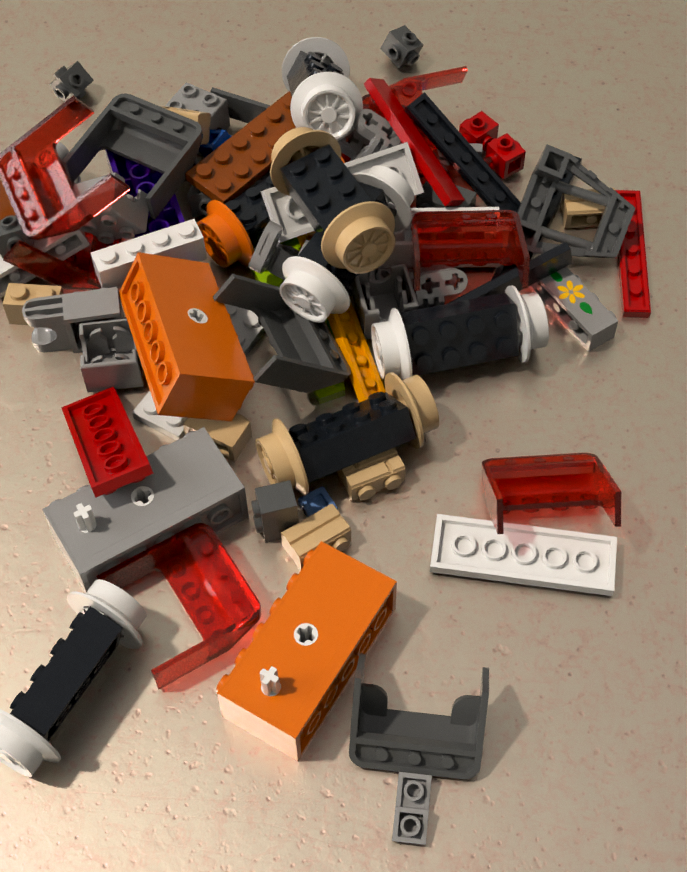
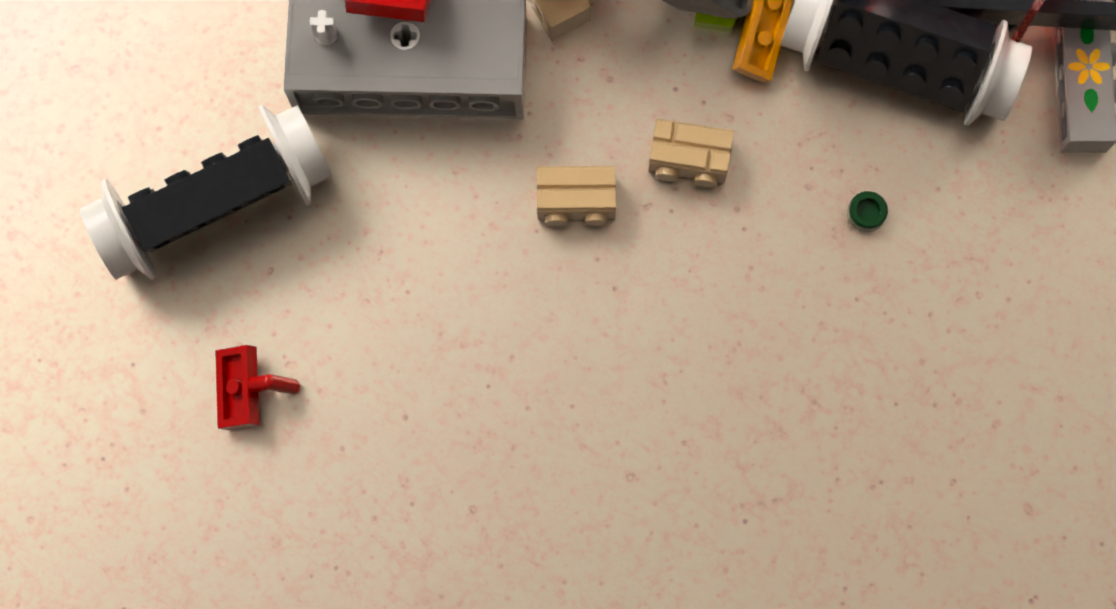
camera: 35 degrees right, 20 degrees up
clear red windscreen [96,523,261,690] -> none
orange piece [216,541,397,761] -> none
dark grey brick [251,480,299,543] -> none
brick [255,372,439,496] -> none
medium blue tile [298,486,338,517] -> none
dark grey windscreen [349,654,489,779] -> none
light grey slope [392,772,432,845] -> none
white plate [430,514,617,596] -> none
clear red windscreen [482,453,621,534] -> none
none -> red plate [215,345,300,430]
none -> dark green tile [847,191,888,232]

